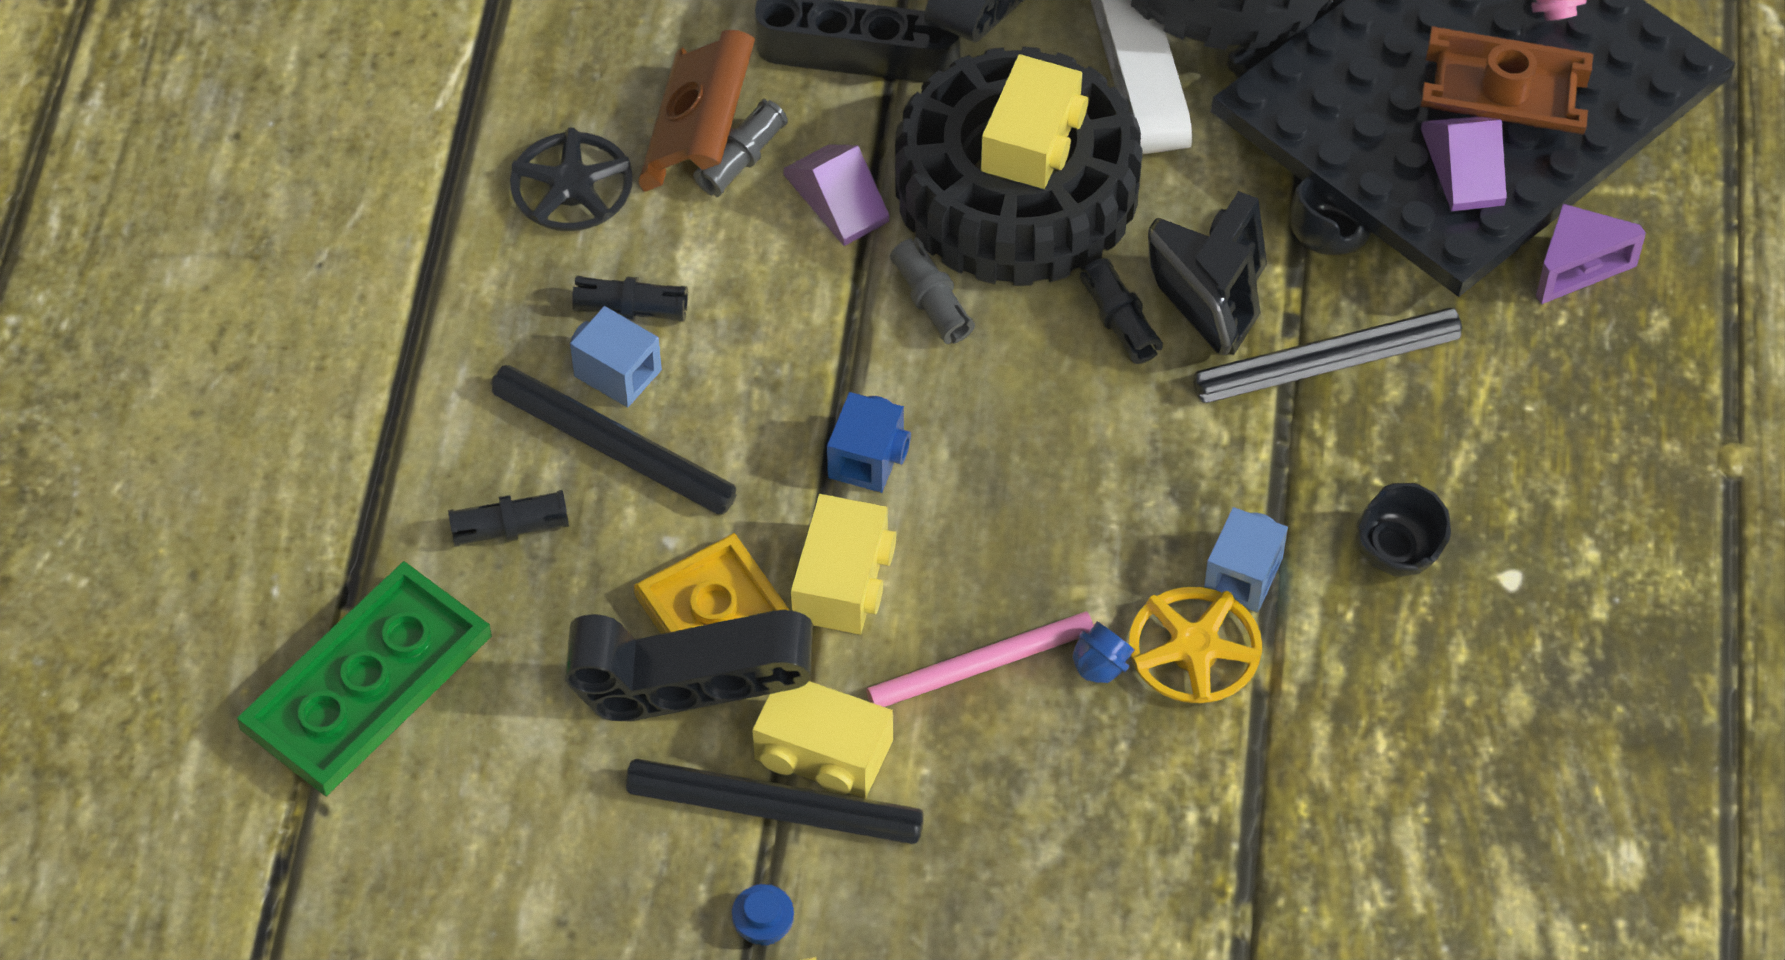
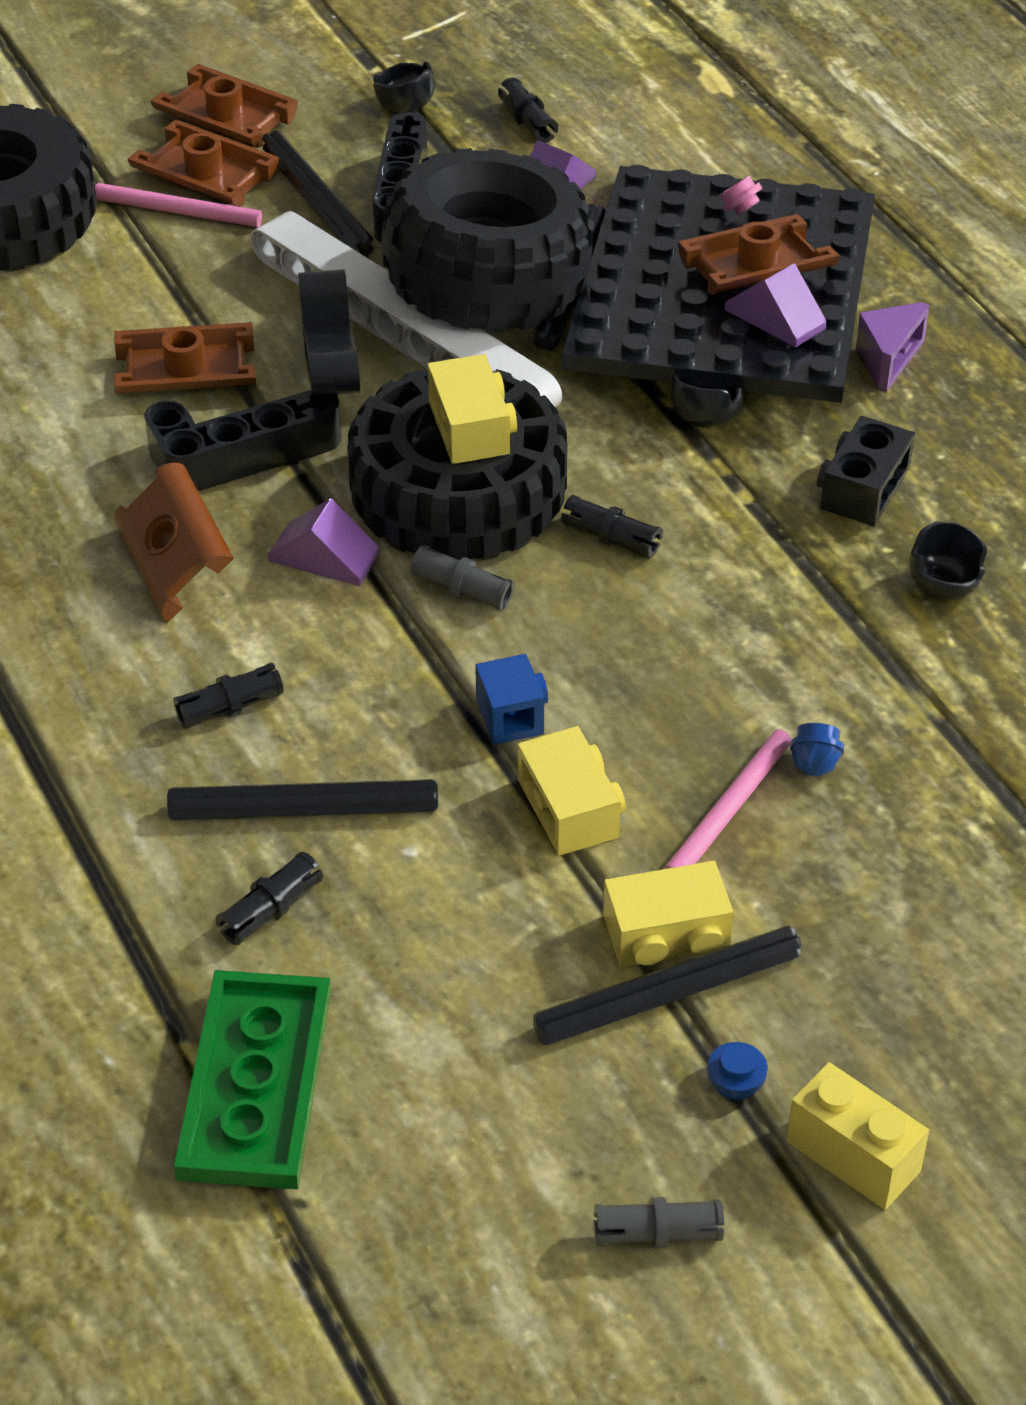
camera: 35 degrees left, 10 degrees down
black wheel [510,128,633,231] -> none
black beam [565,610,813,722] -> none
medium blue brick [570,306,662,408] -> none
yellow tile [633,533,789,634] -> none
dark grey pin [693,99,788,197] -> none
yellow wheel [1129,587,1262,703] -> none
black piece [1148,191,1267,355] -> none
axle [1193,308,1462,403] -> none
medium blue brick [1204,507,1288,612] -> none
none -> black brick [817,415,915,527]

